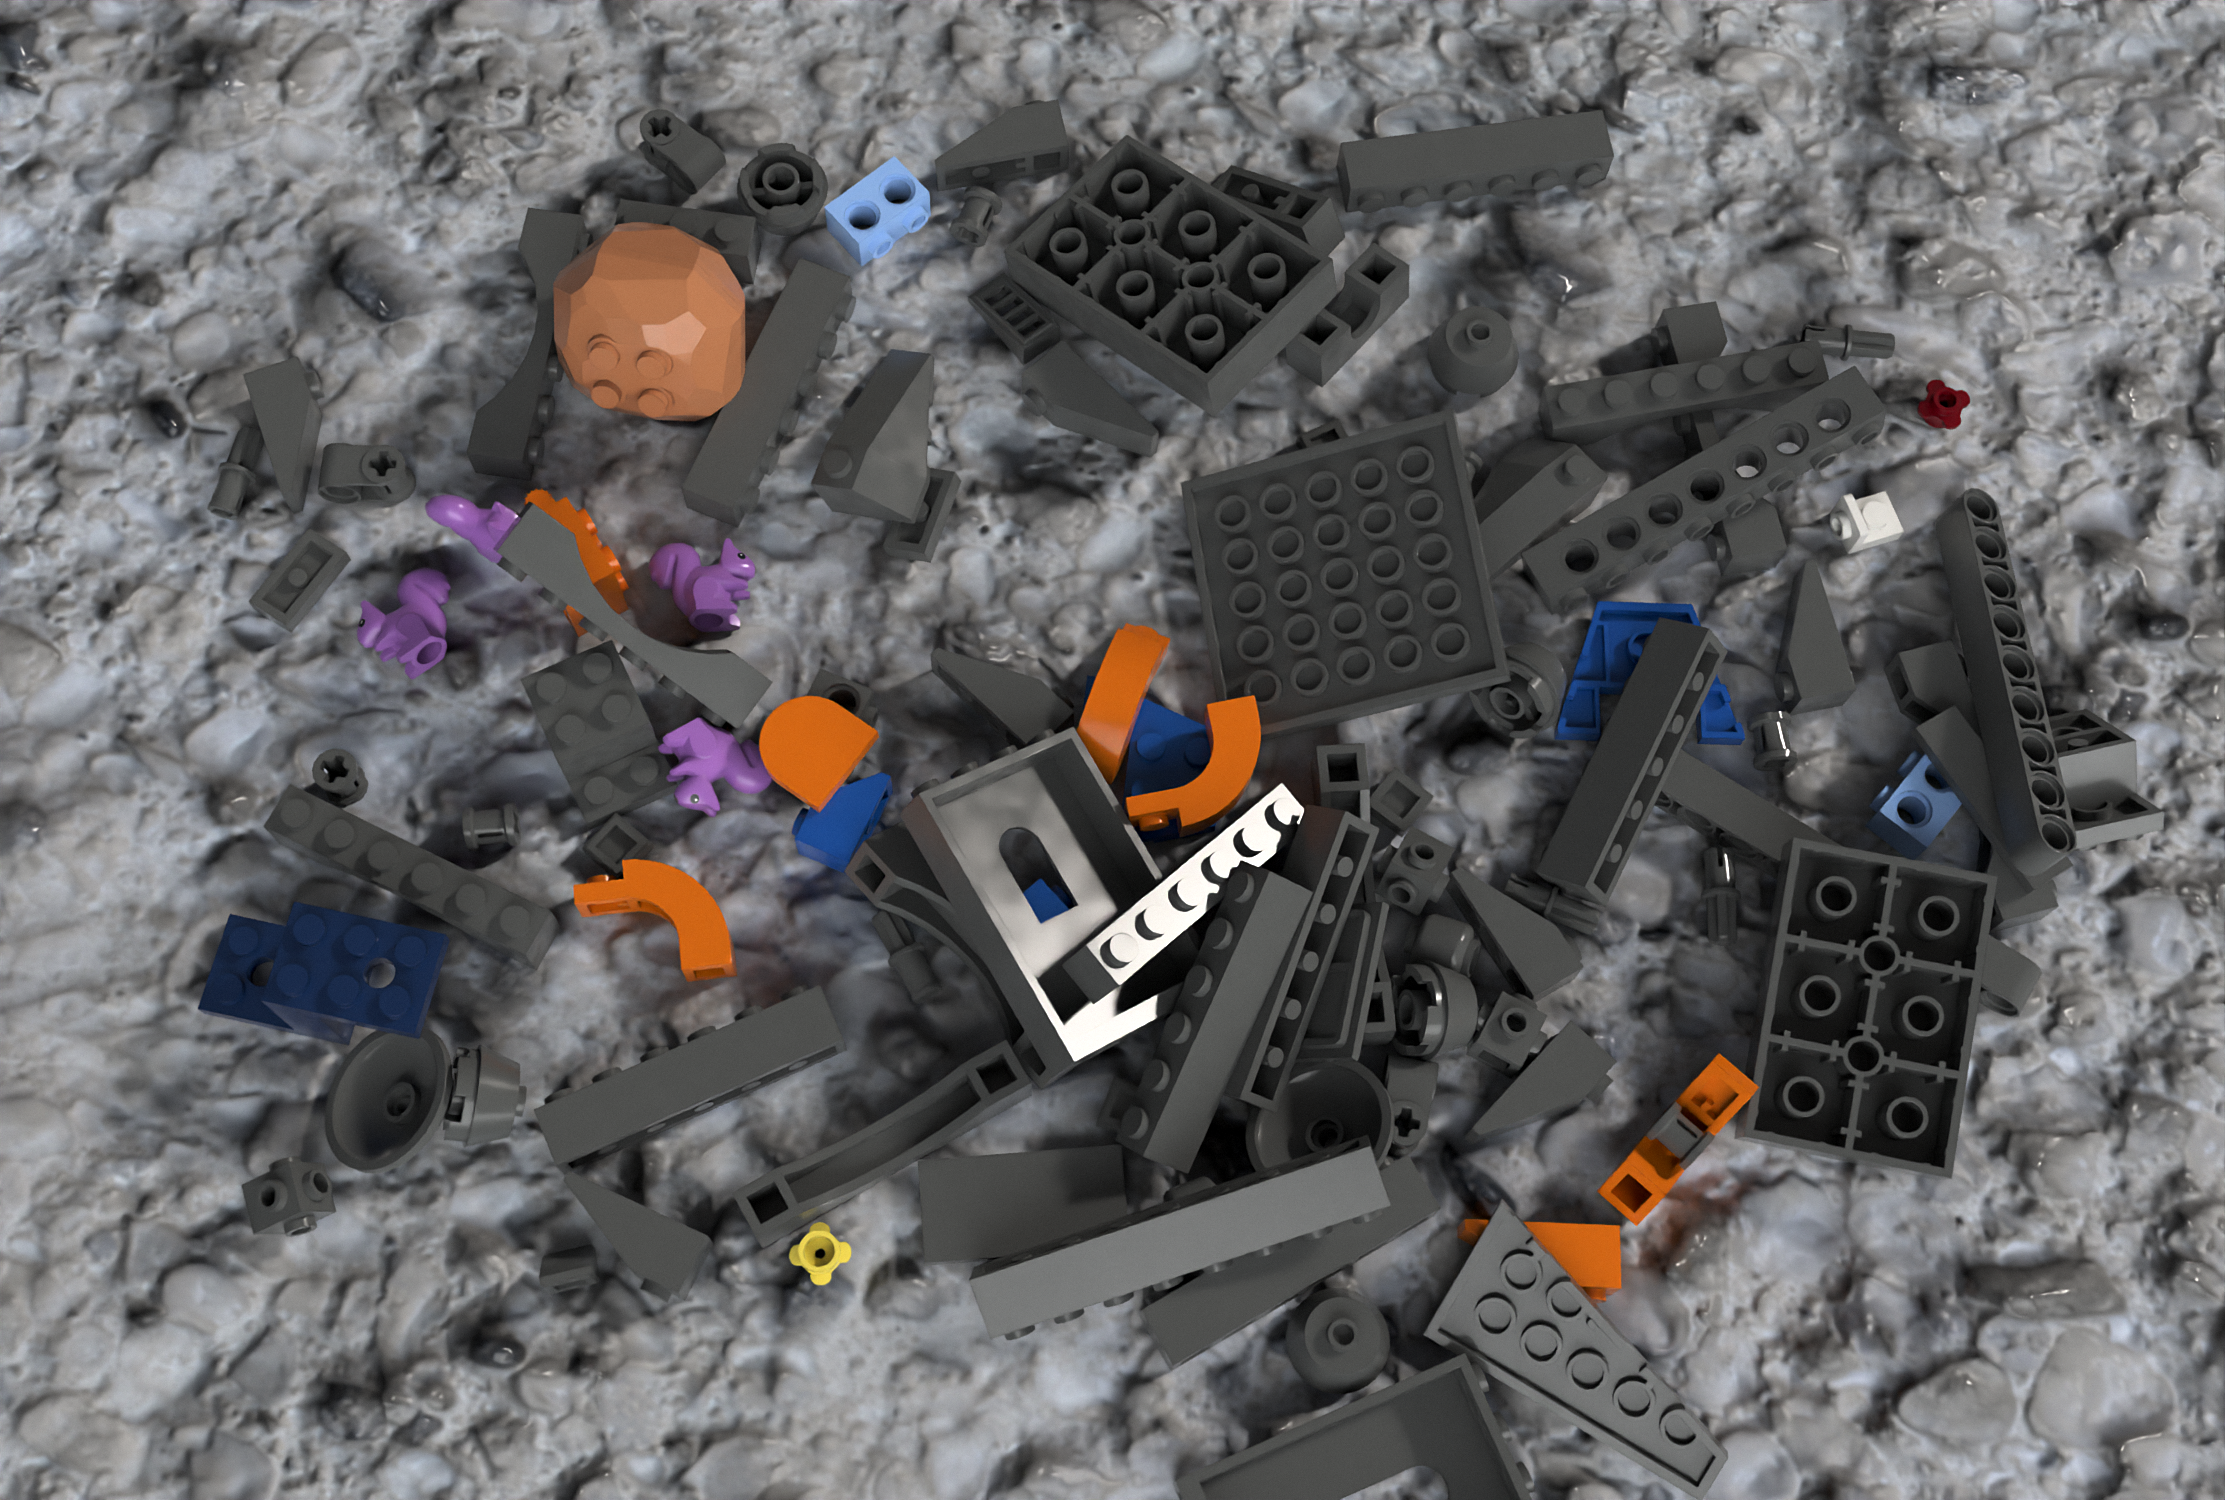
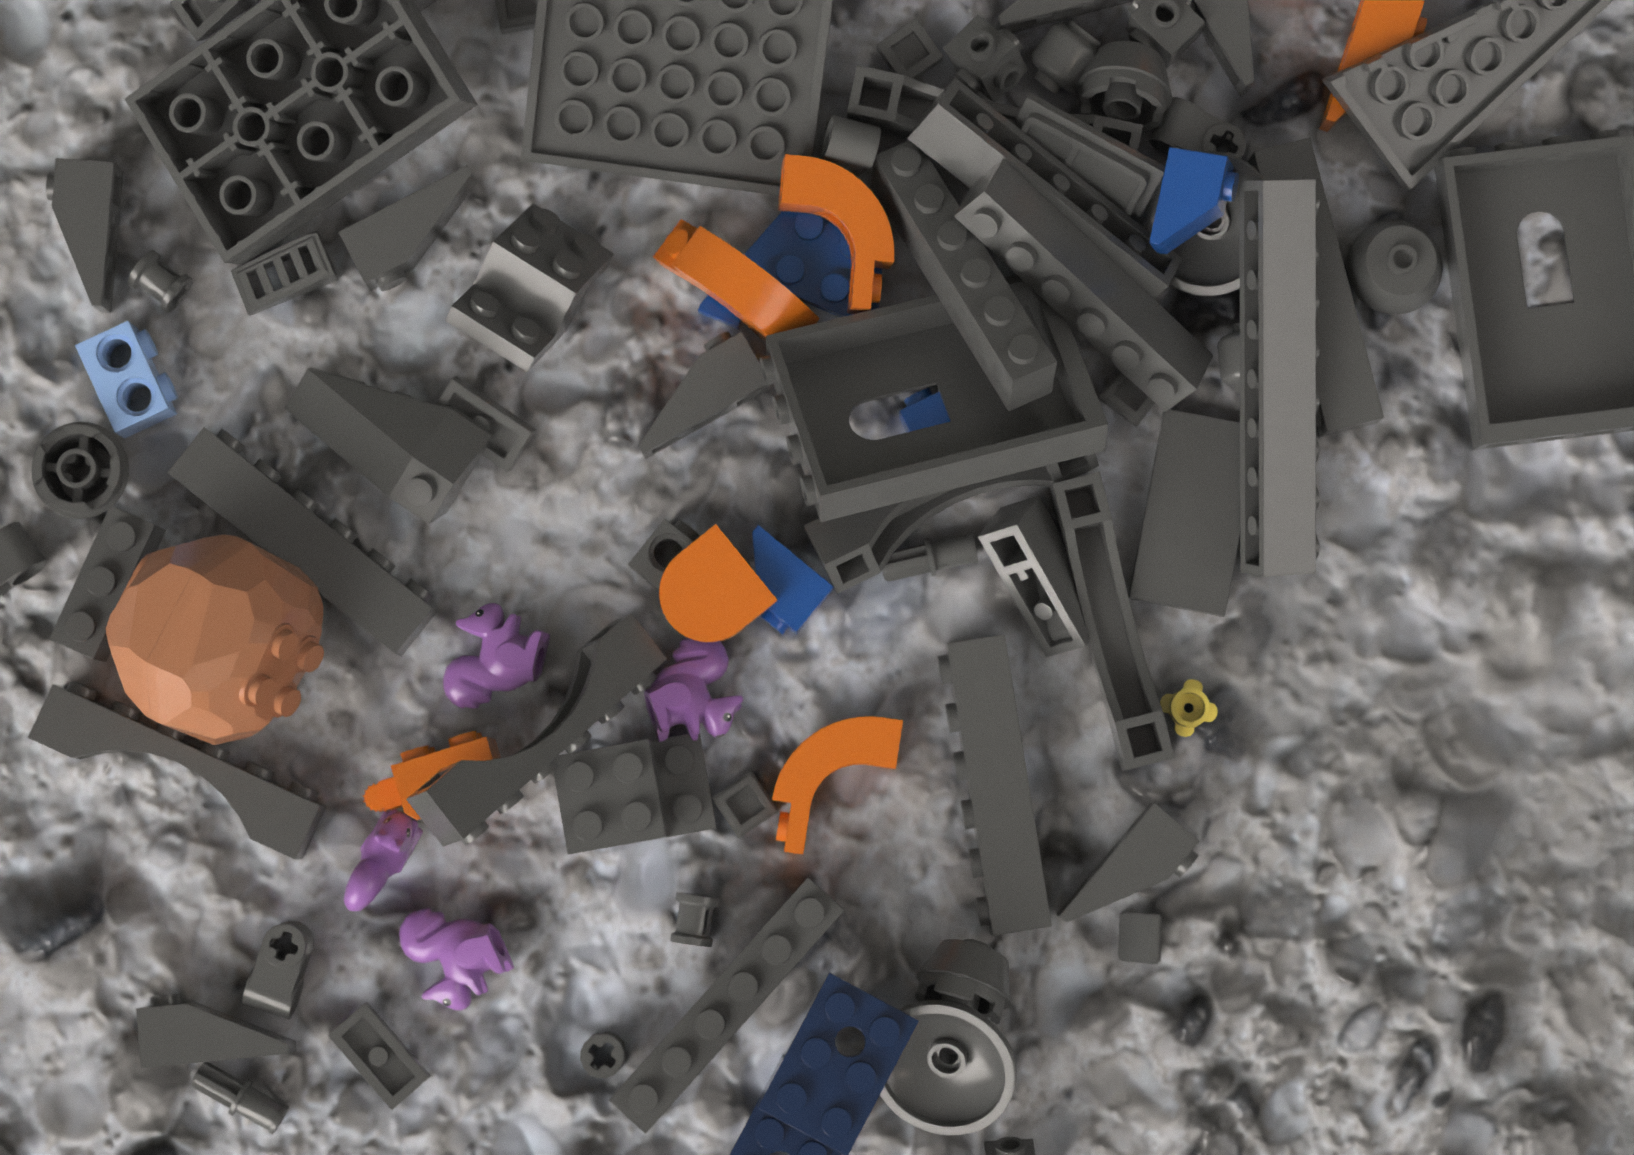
camera: 70 degrees left, 15 degrees up
none -> dark grey bracket [445,203,614,372]
none -> dark grey piece [821,115,881,177]
none -> dark grey slope [978,495,1089,657]
none -> blue slope [1149,147,1239,254]

